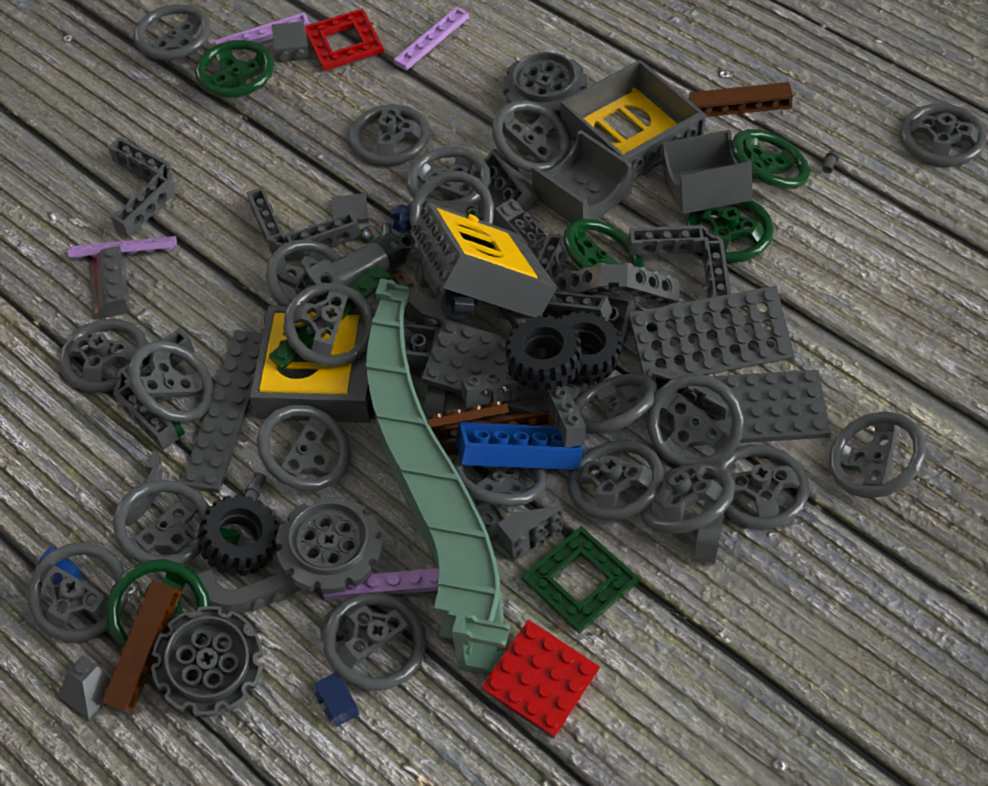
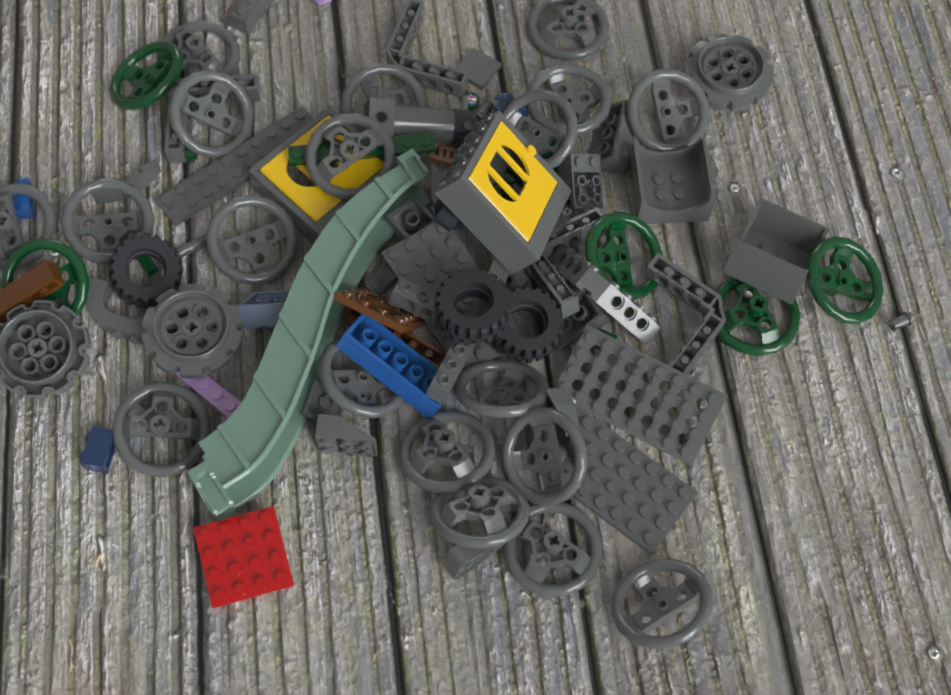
camera: 35 degrees right, 10 degrees up
dark green plate [521,526,640,634] -> none
dark grey door [560,60,706,180] -> none
reddish brown brick [689,82,793,117] -> none
none -> dark green piece [109,41,184,110]
none -> sand blue brick [238,290,290,329]

